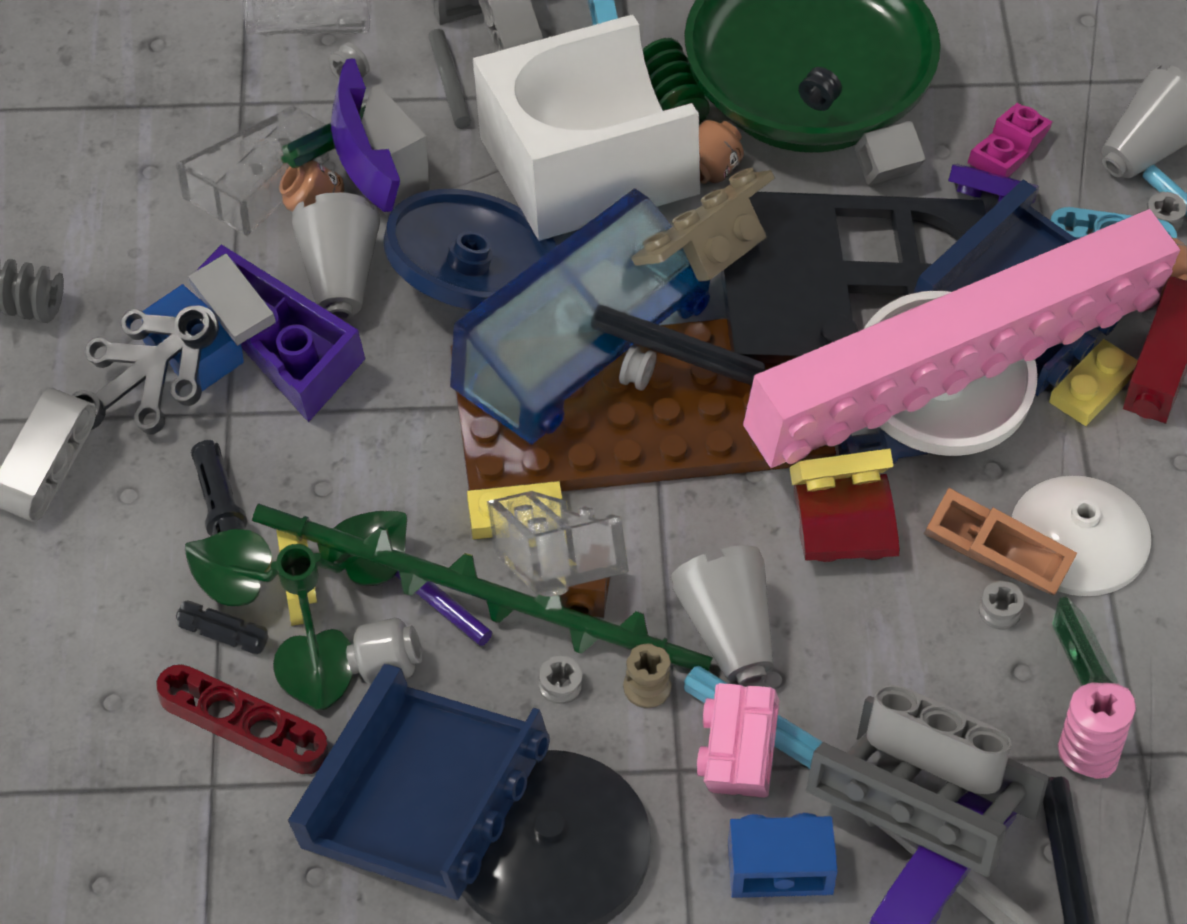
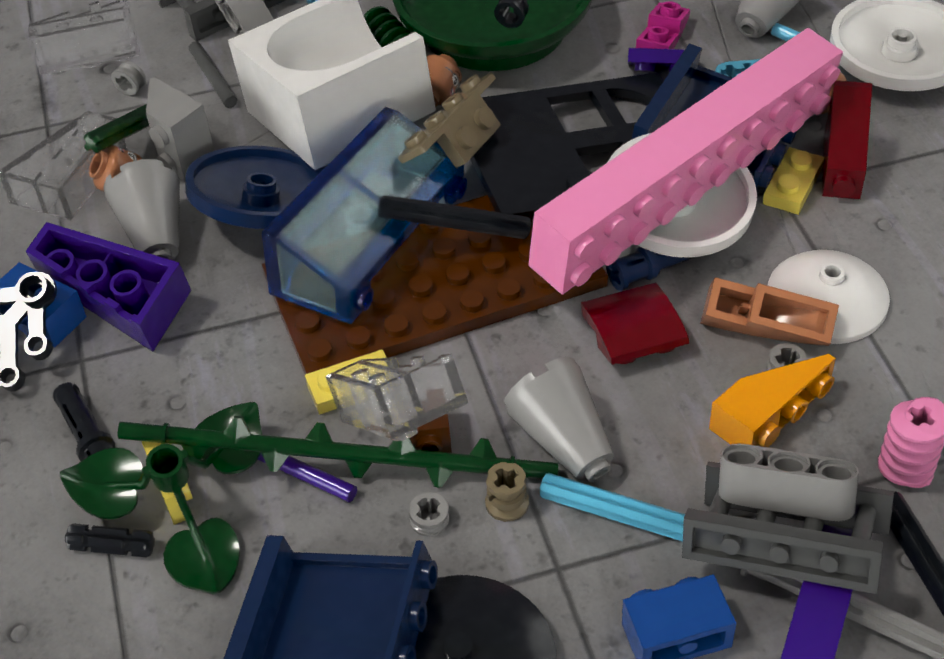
camera: 10 degrees left, 5 degrees down
dark red beam [156,664,329,775] -> none
light grey tile [188,254,276,346] -> none
dark purple slope [331,58,401,212] -> none
light grey head [346,618,422,685] -> none
light grey bush [619,345,656,391] -> none
bright pink brick [697,683,780,798] -> none
light yellow plate [789,448,893,491] -> none
light grey panel [854,121,926,186] -> none
clear green slope [1052,596,1120,686] -> none
none -> light orange slope [709,354,836,447]

